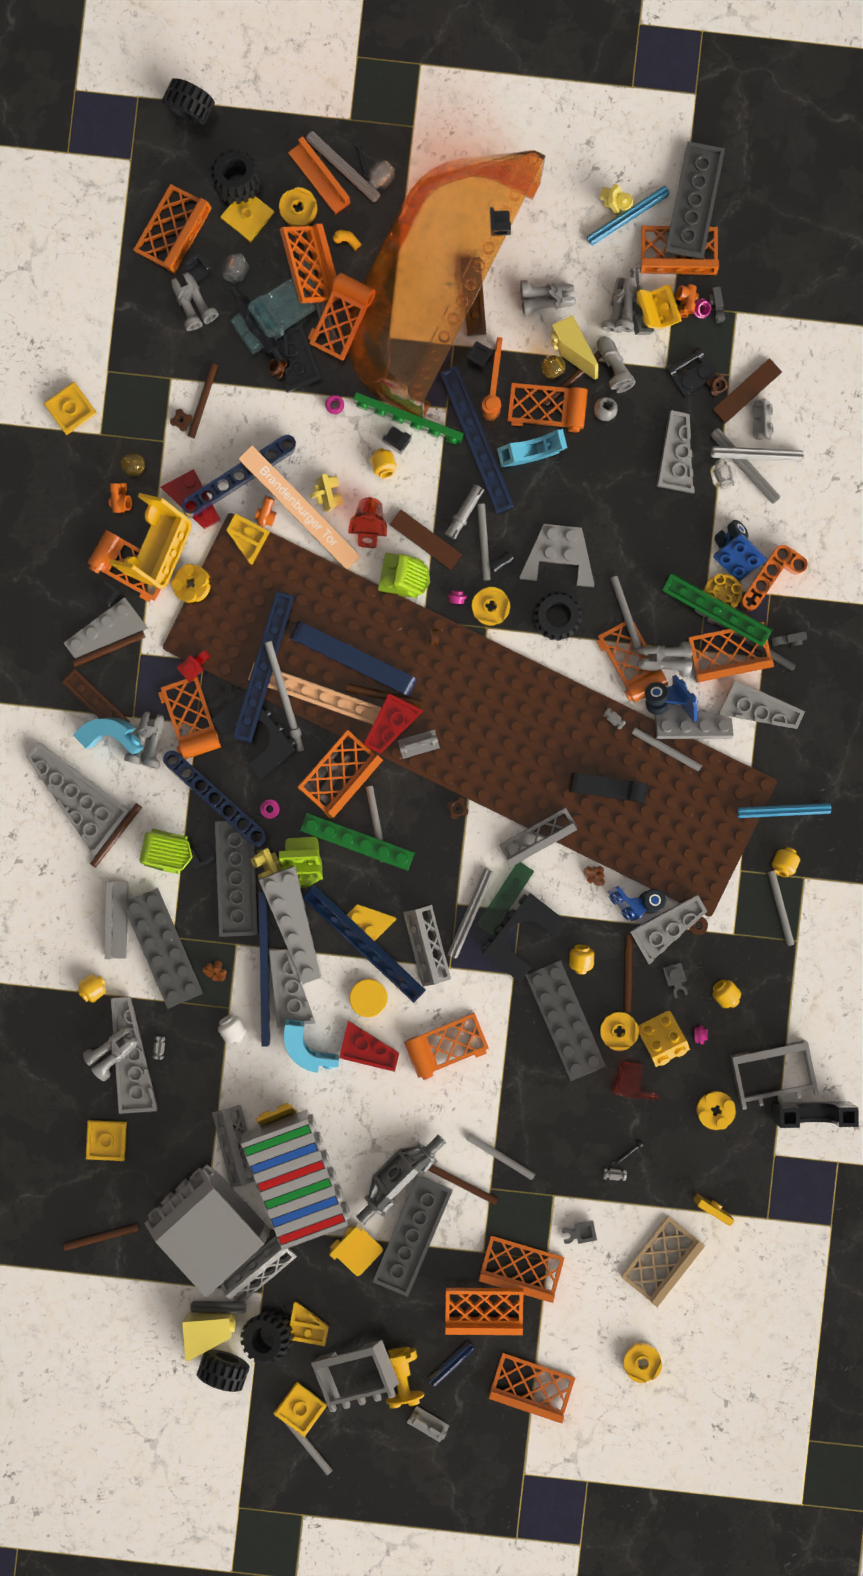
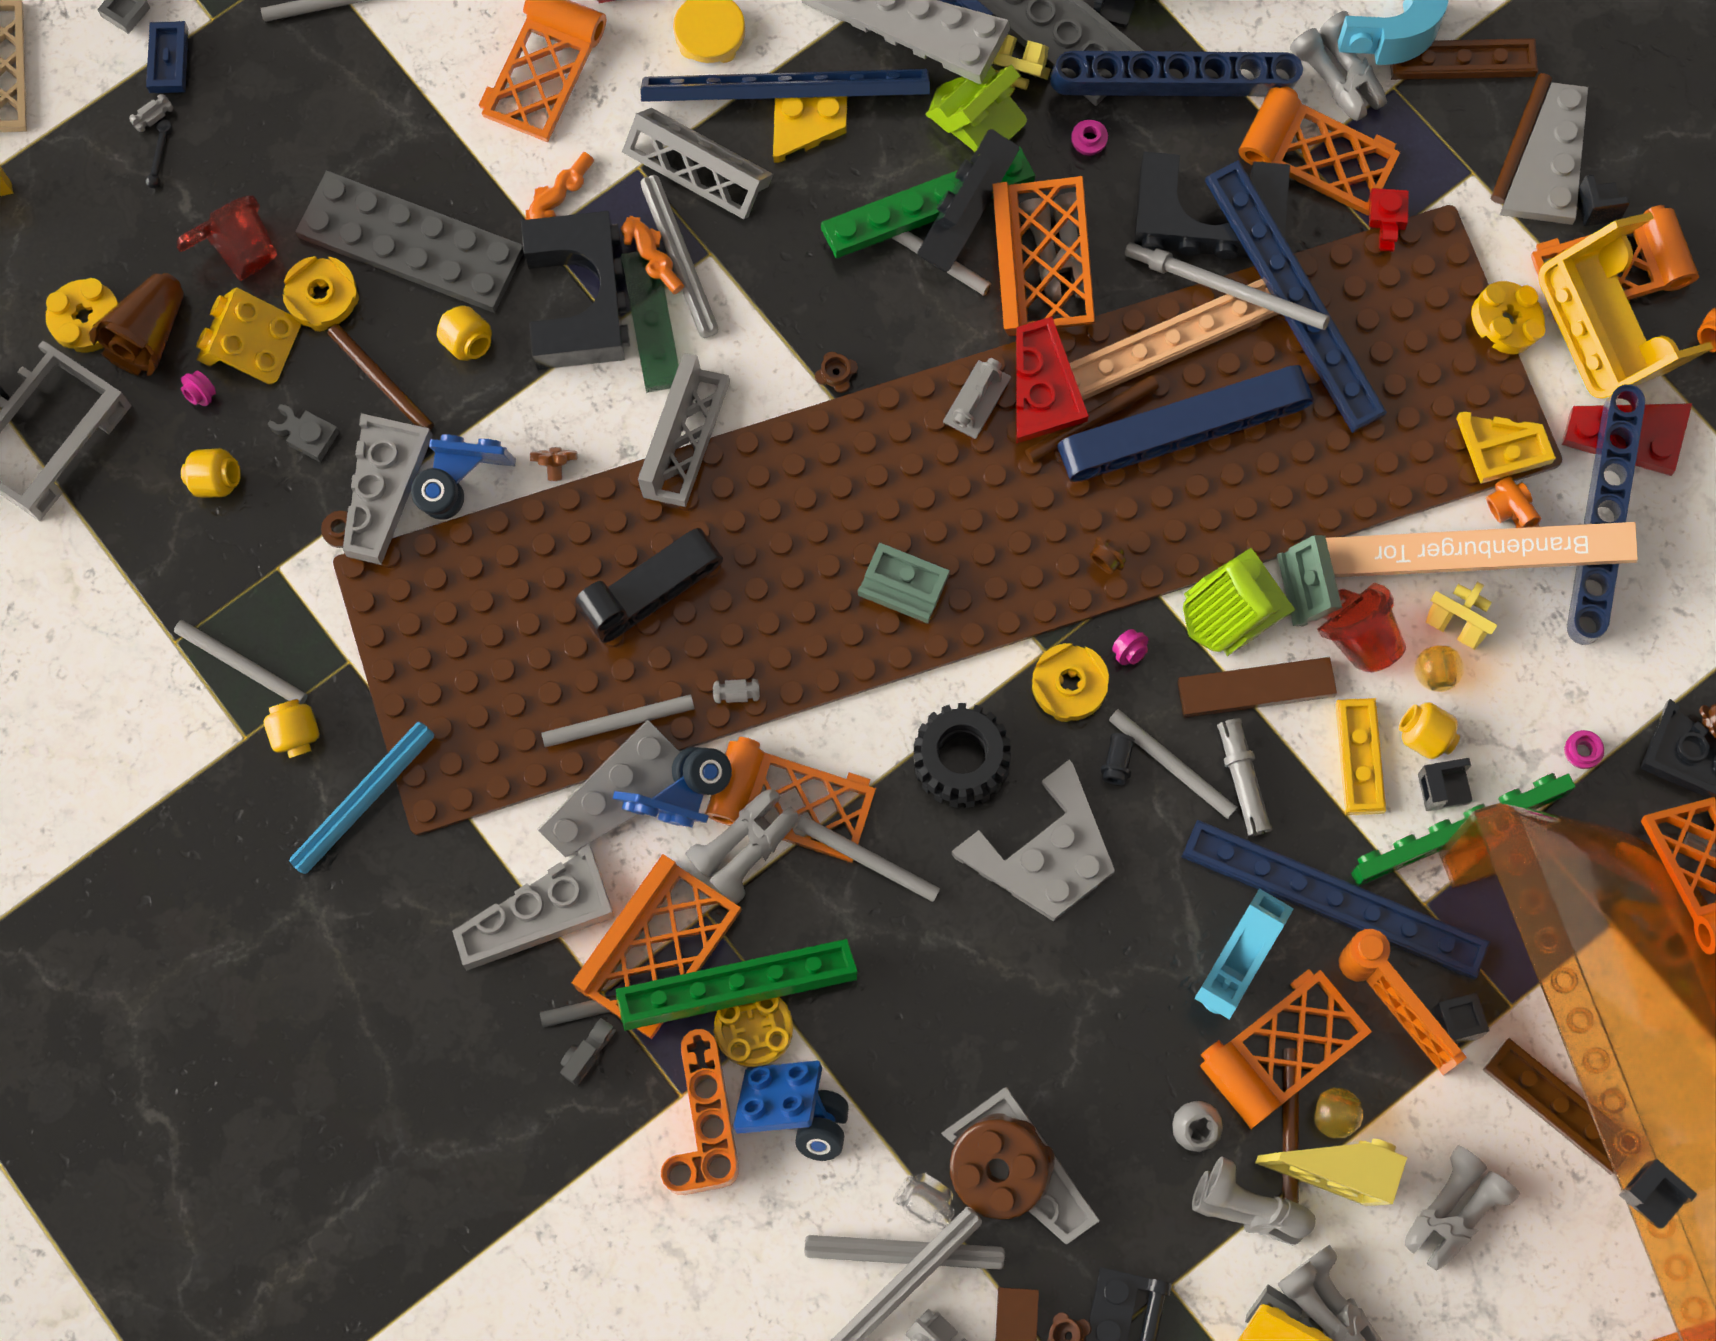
camera: 140 degrees right, 15 degrees down
none -> reddish brown cone [89,273,184,376]
none -> dark blue plate [146,21,189,93]
none -> orange animal [525,152,594,220]
none -> orange animal [621,215,684,294]
none -> sand green plate [858,542,950,623]
none -> black bracket [917,129,1019,272]
none -> reddish brown plate [950,1113,1055,1220]
none -> sand green plate [1277,535,1342,626]
none -> yellow tile [1335,698,1386,815]
none -> clear yellow piece [1414,645,1464,693]

